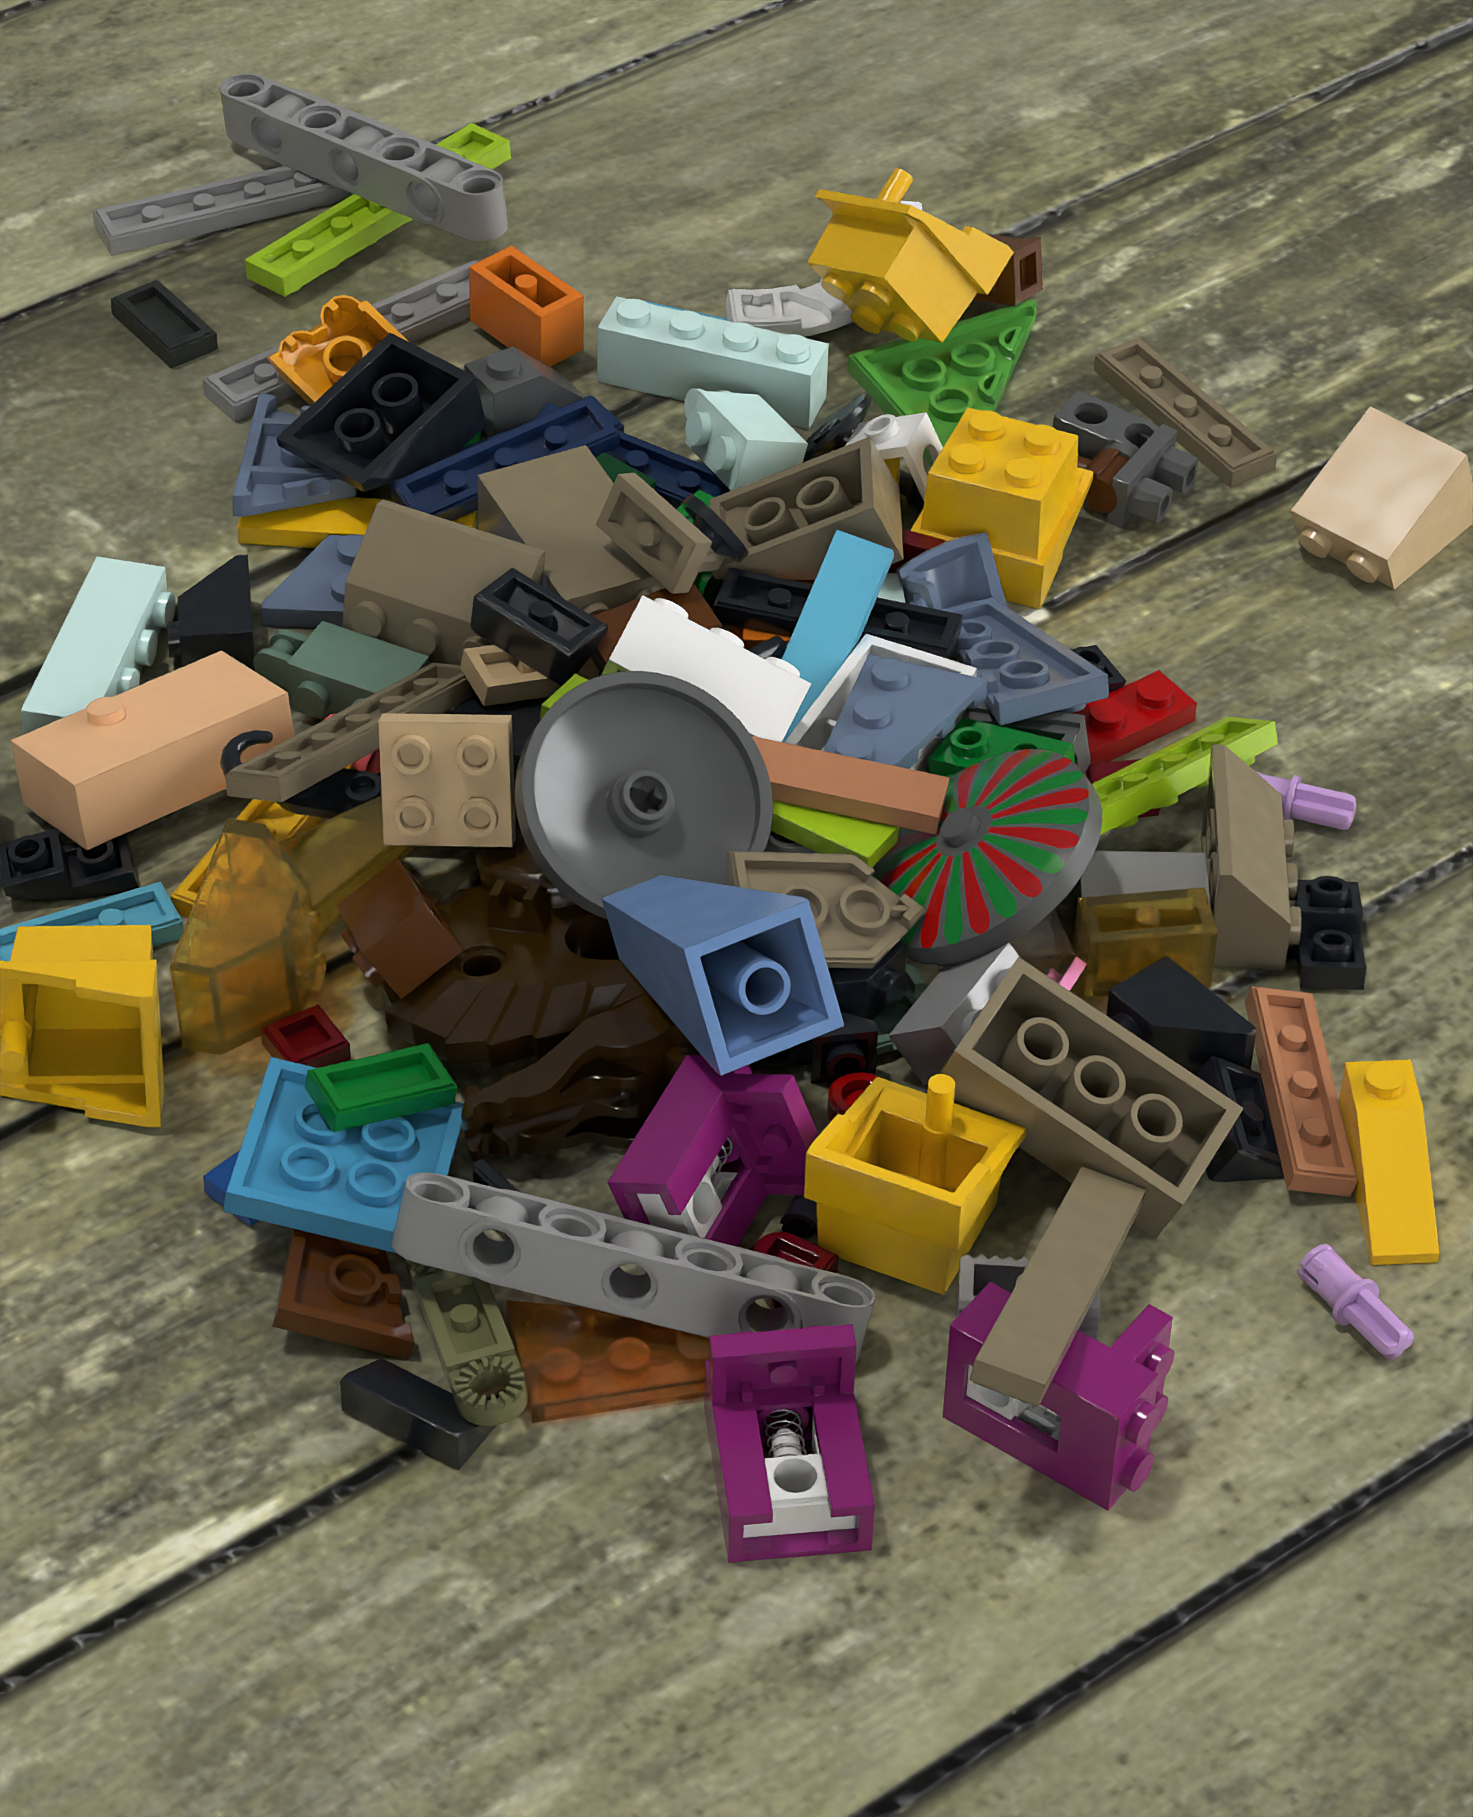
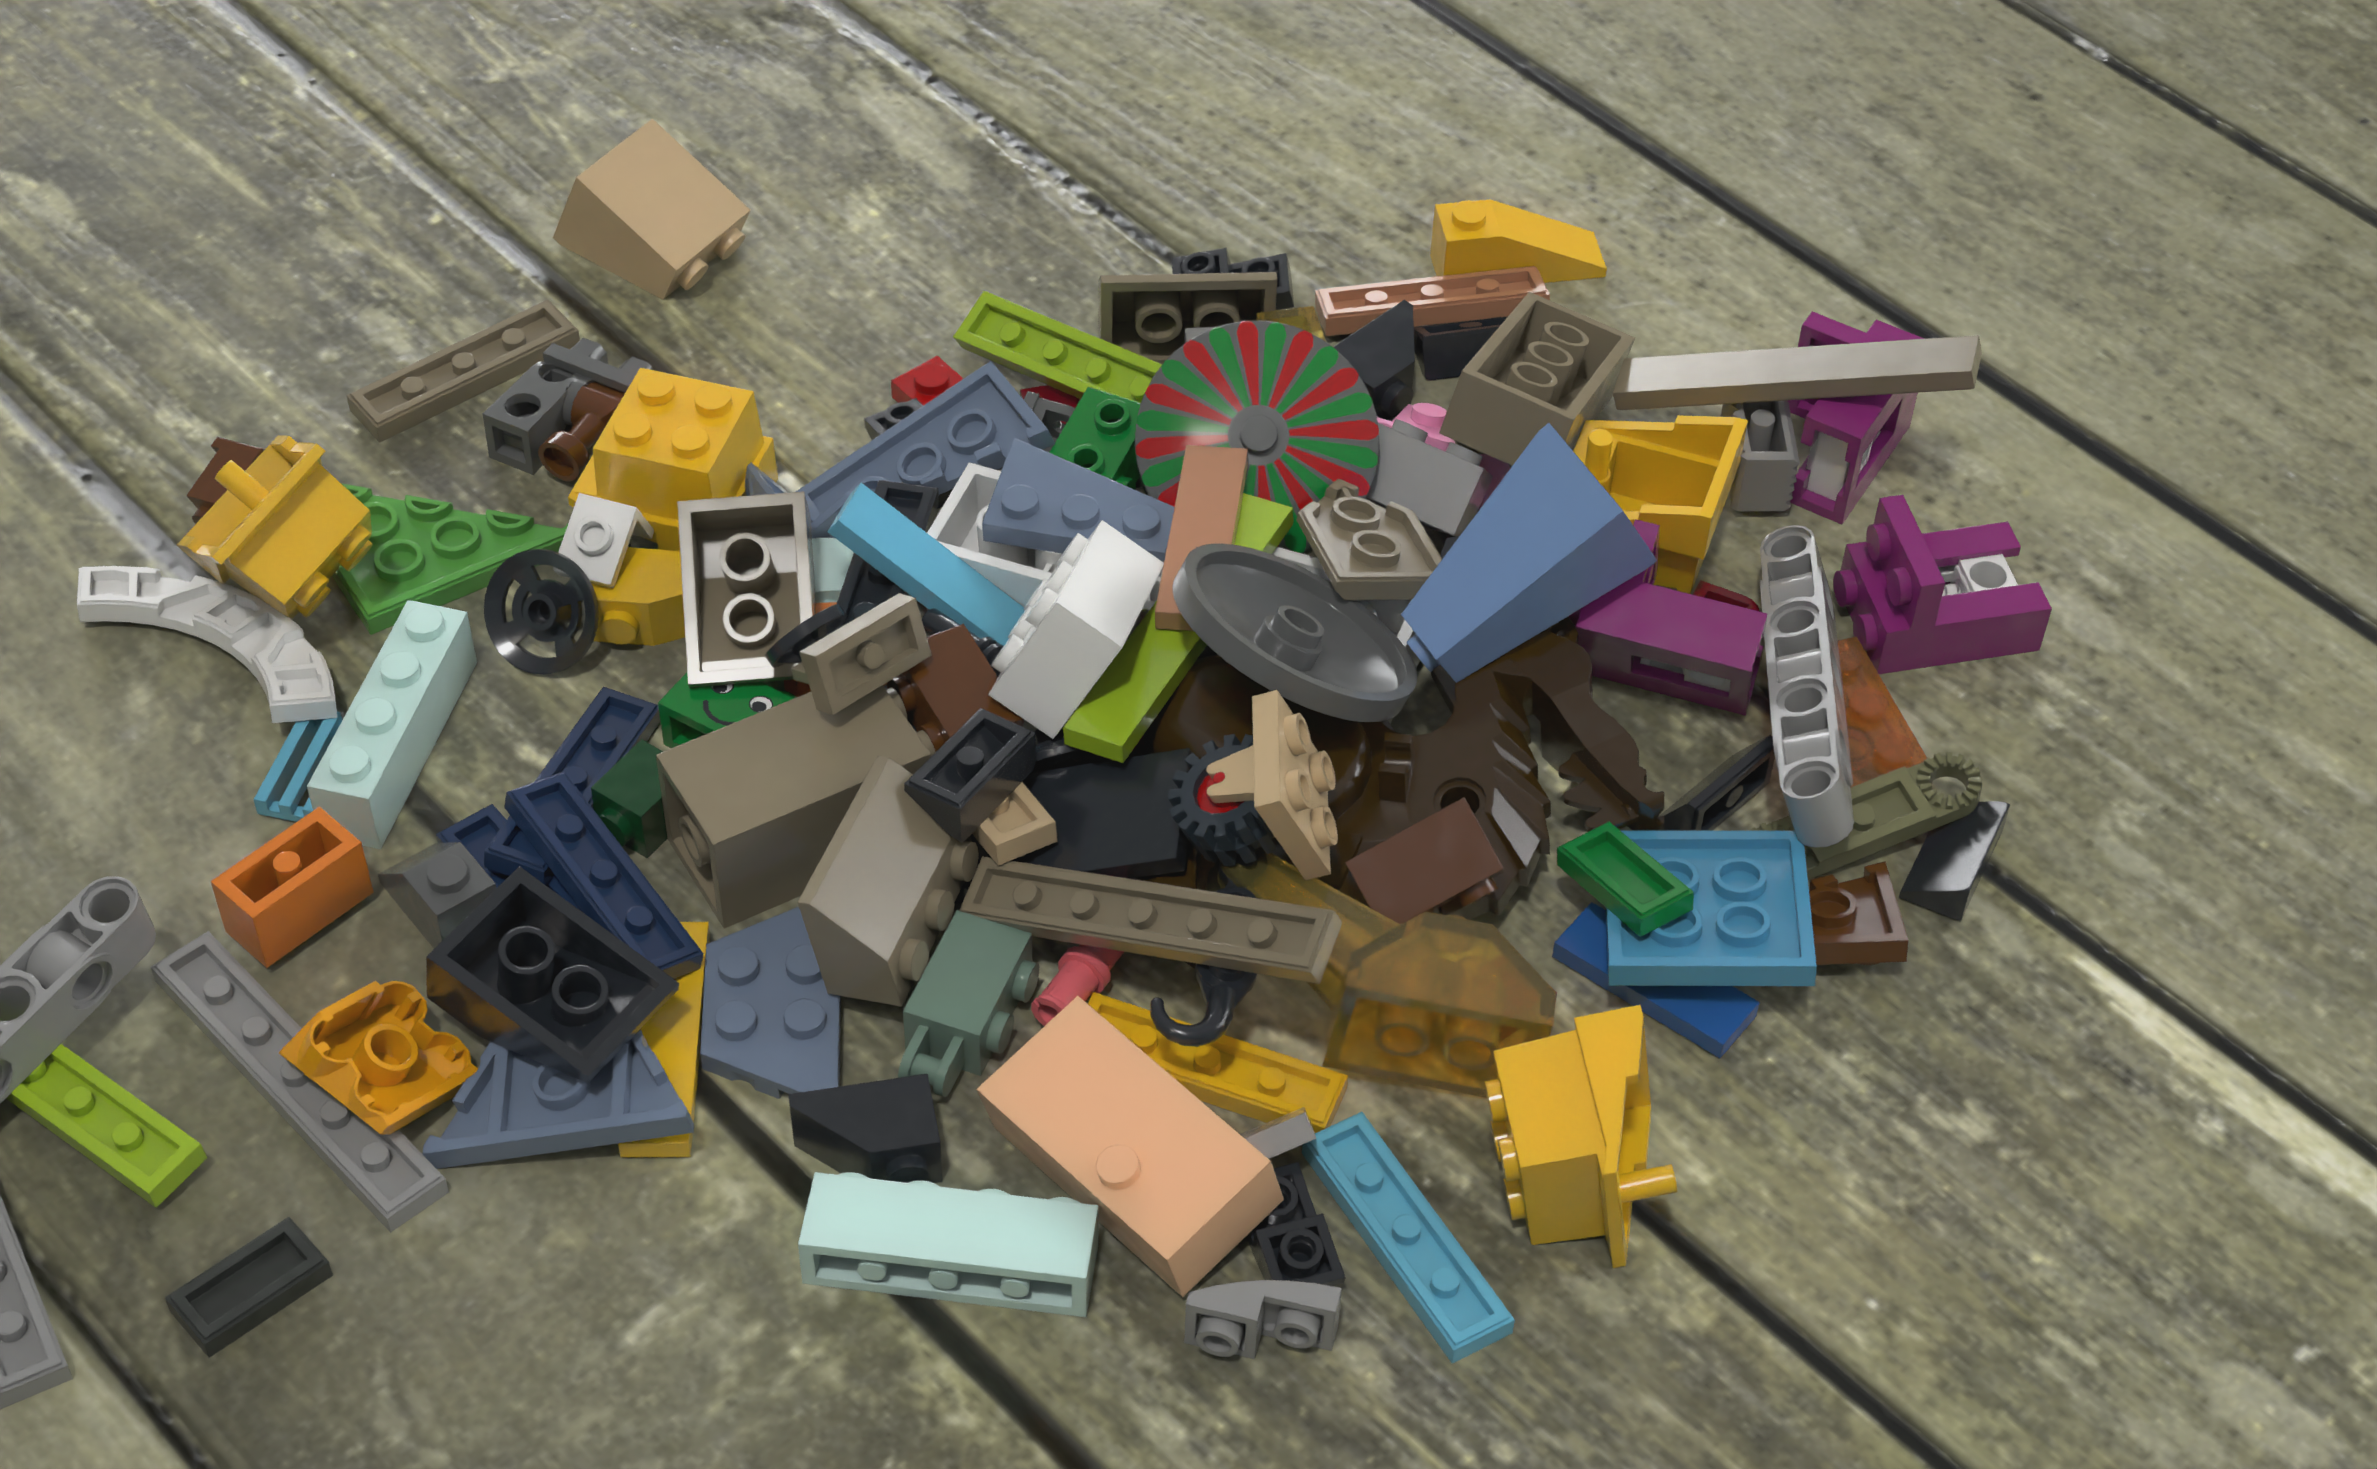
camera: 95 degrees left, 5 degrees up
light aqua brick [684,388,808,491] -> none
lavender axle [1256,772,1356,830] -> none
lavender axle [1297,1244,1414,1360] -> none
none -> light grey tile [1240,1107,1316,1159]

